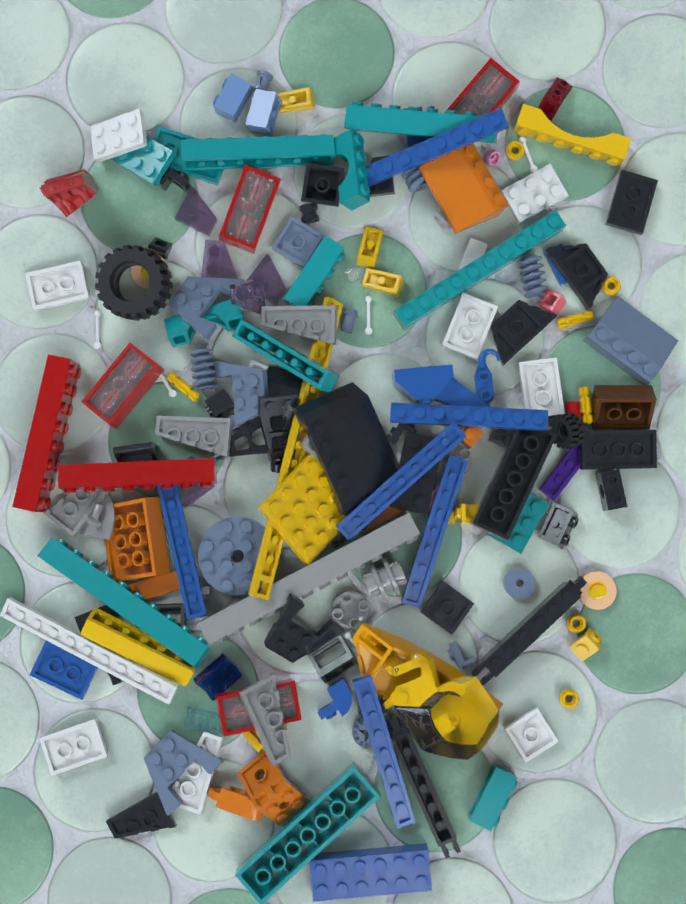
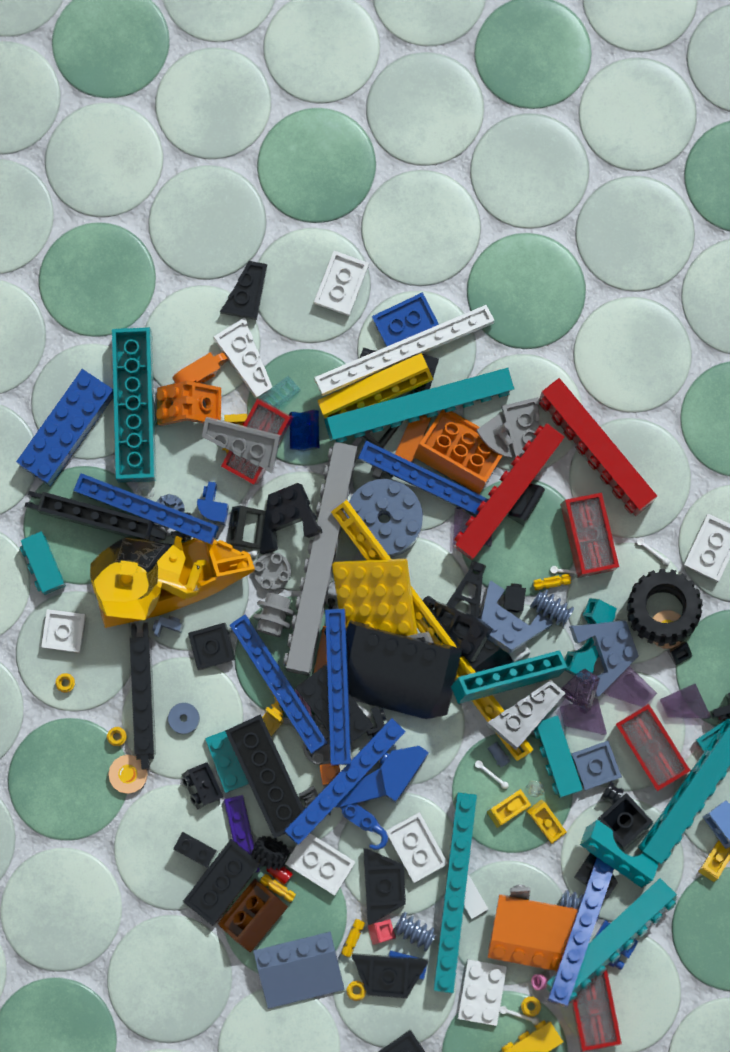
camera: 130 degrees right, 5 degrees down
sand blue wing [144,730,224,816] -> none
light grey wing [155,416,233,458] -> none
yellow bracket [569,627,602,662] -> none

